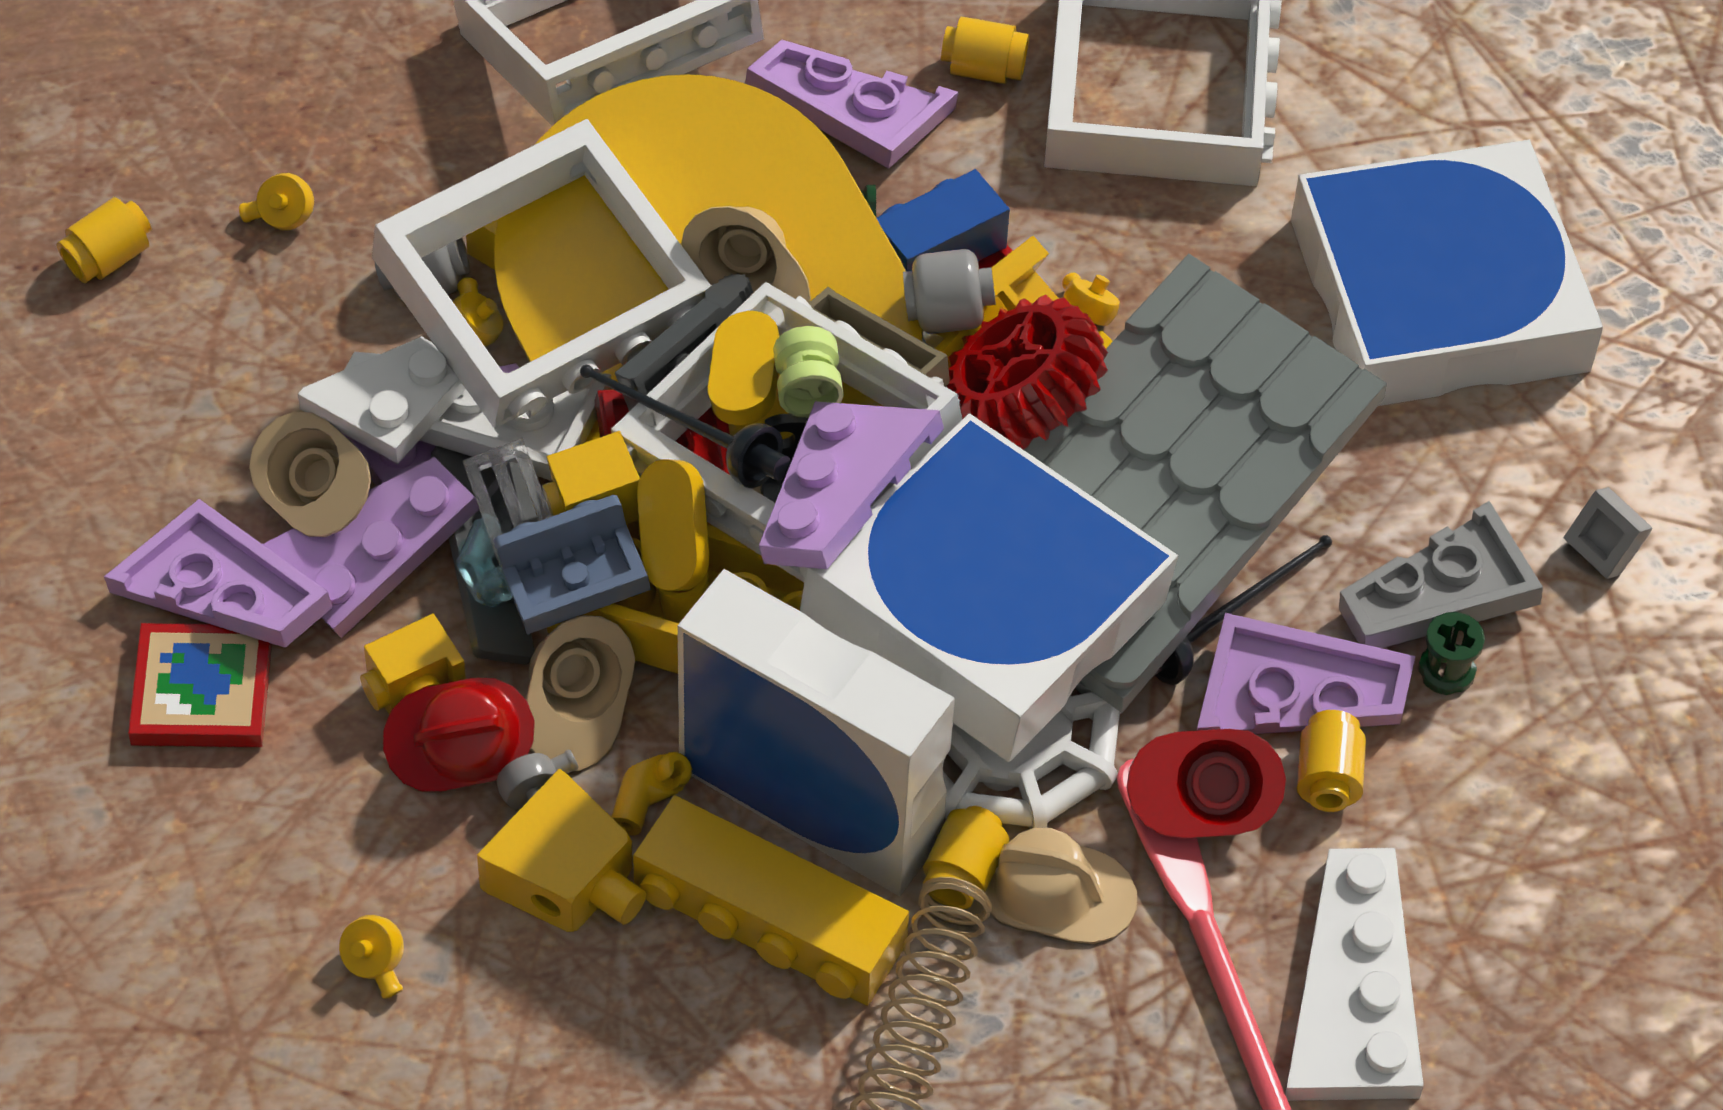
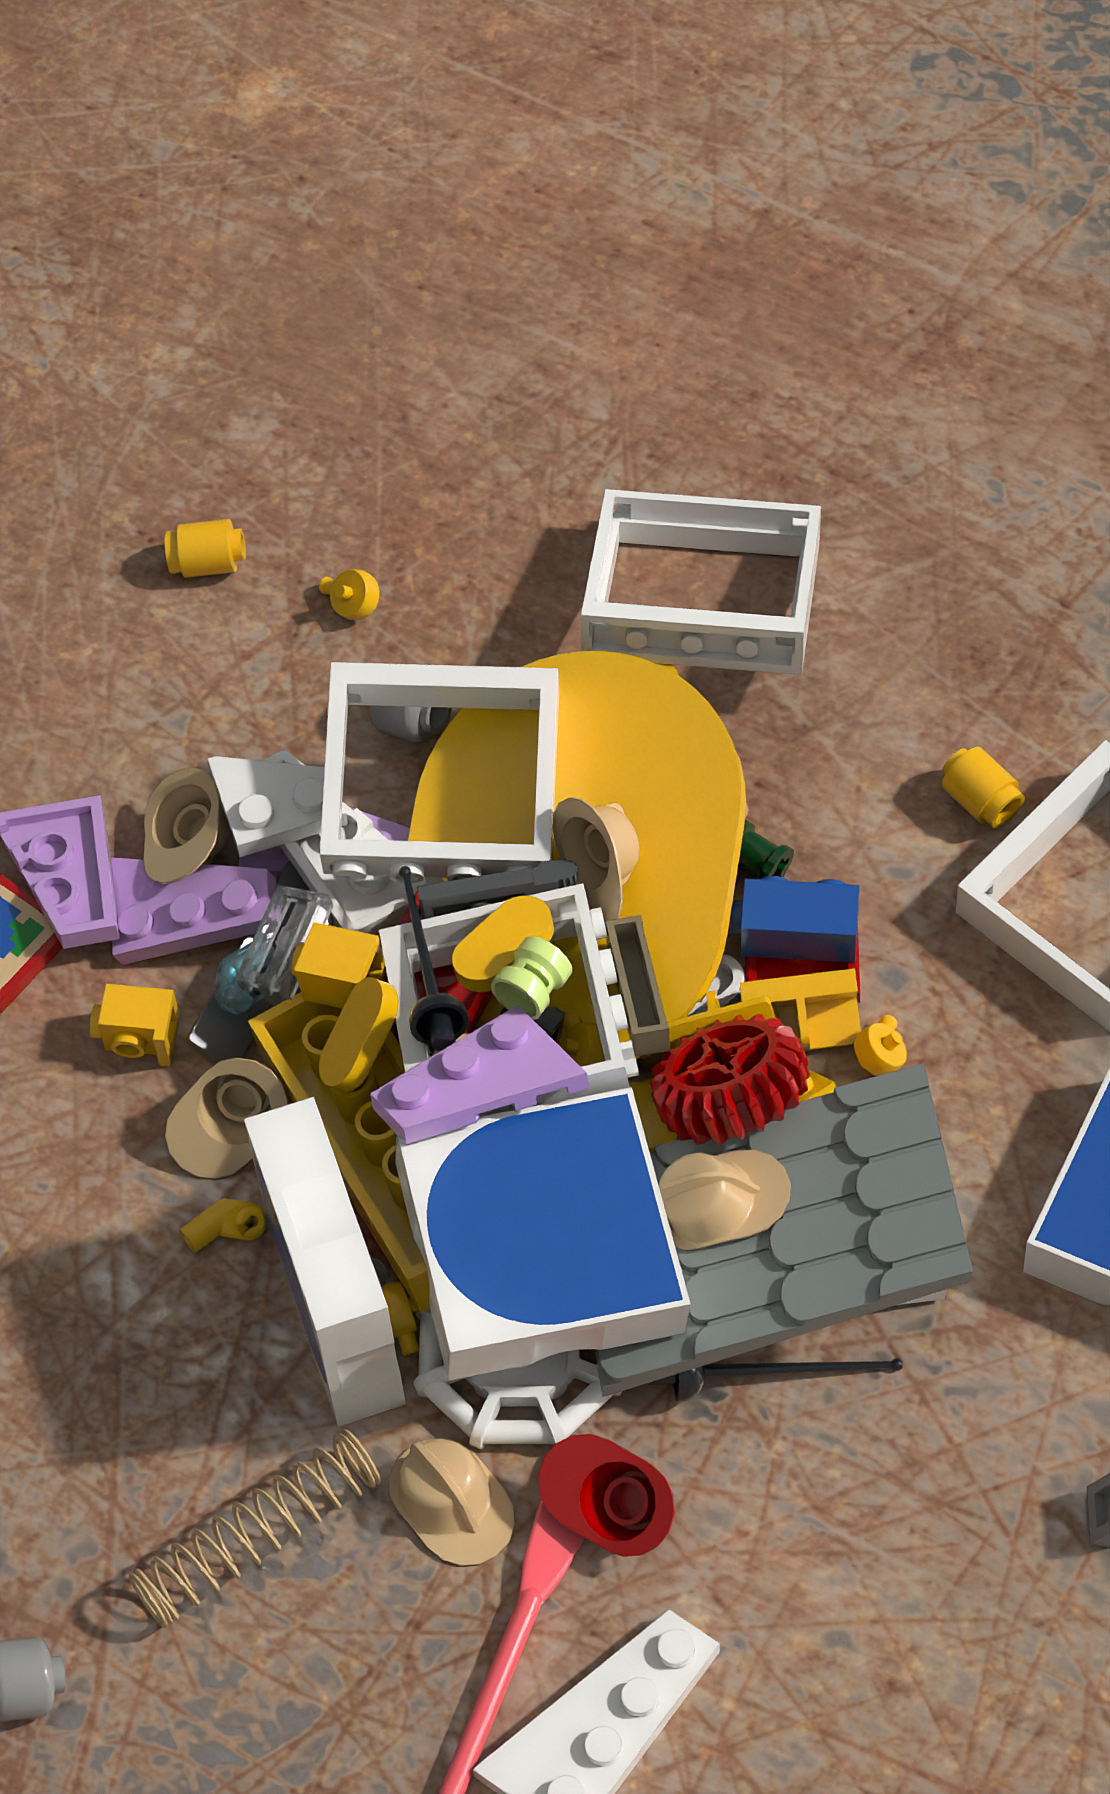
camera: 45 degrees right, 5 degrees up
red piece [383,678,535,792] -> none
yellow piece [453,278,503,347] -> none
yellow torso [477,769,647,932] -> none
sand blue bracket [493,495,651,634] -> none
light grey piece [497,750,579,809] -> none
yellow brick [633,795,909,1006] -> none
lavender wing [745,40,958,169] -> none
light grey head [903,249,996,334] -> none
yellow brick [923,806,1009,909] -> none
lavender wing [1197,613,1415,734] -> none
yellow brick [1297,710,1366,812] -> none
light grey wing [1339,501,1543,648] -> none
dark green bush [1418,612,1485,695] -> none
none -> tan piece [658,1150,791,1251]

